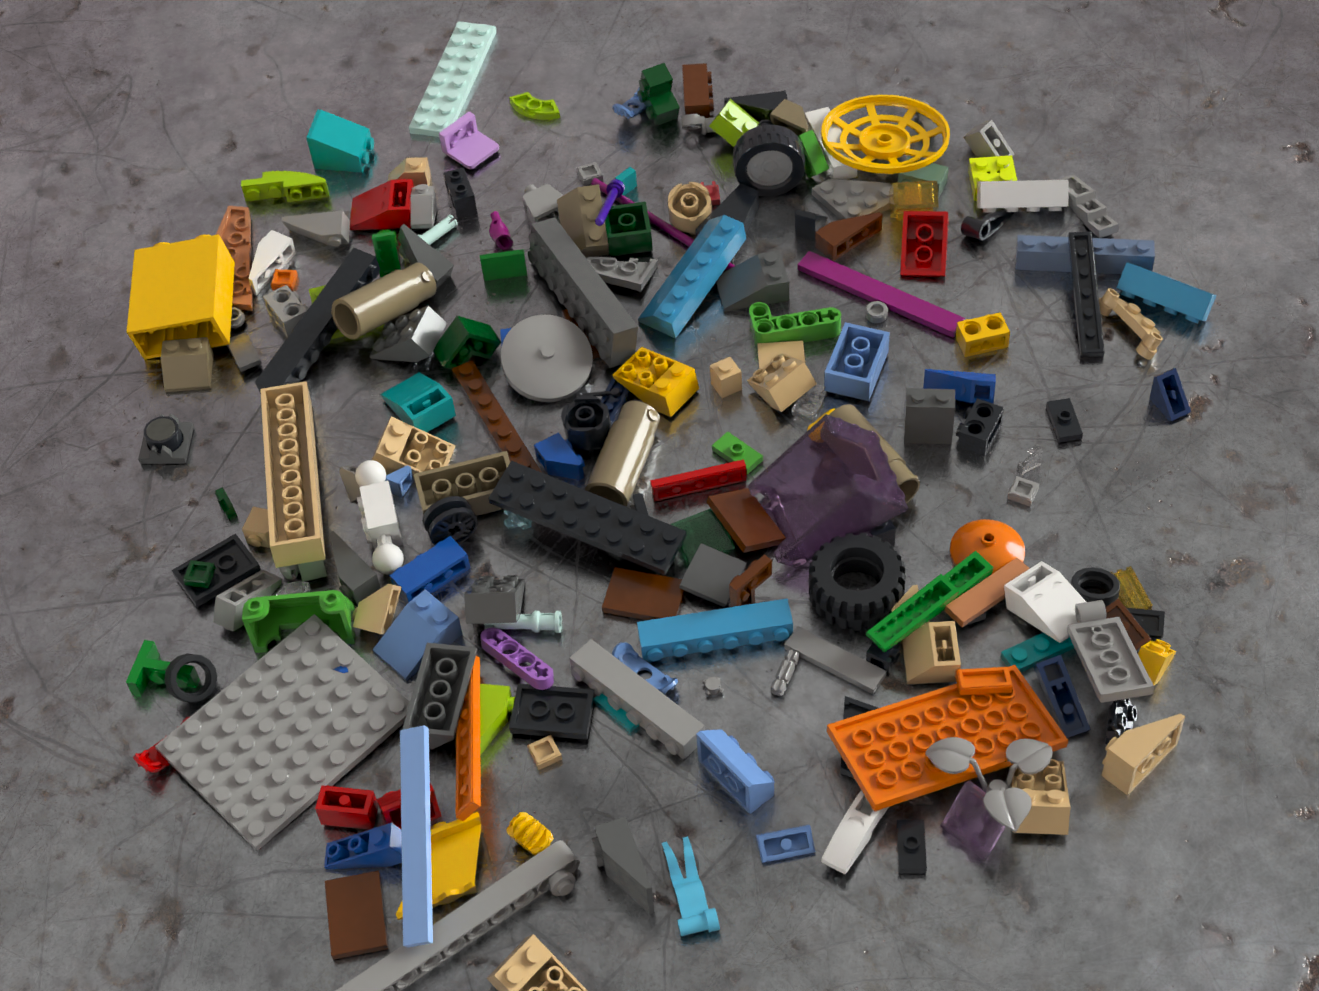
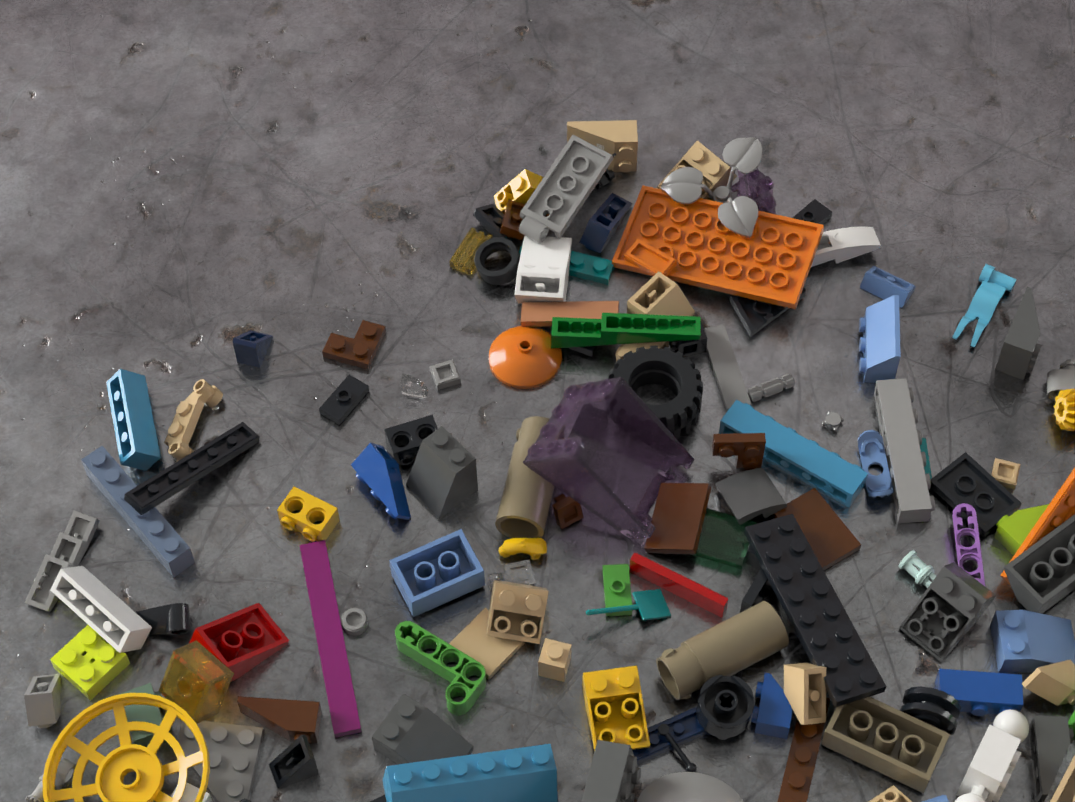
camera: 140 degrees left, 5 degrees up
none -> reddish brown plate [322,320,386,370]
none -> teal piece [586,589,671,620]
none -> tan slope [784,663,826,725]

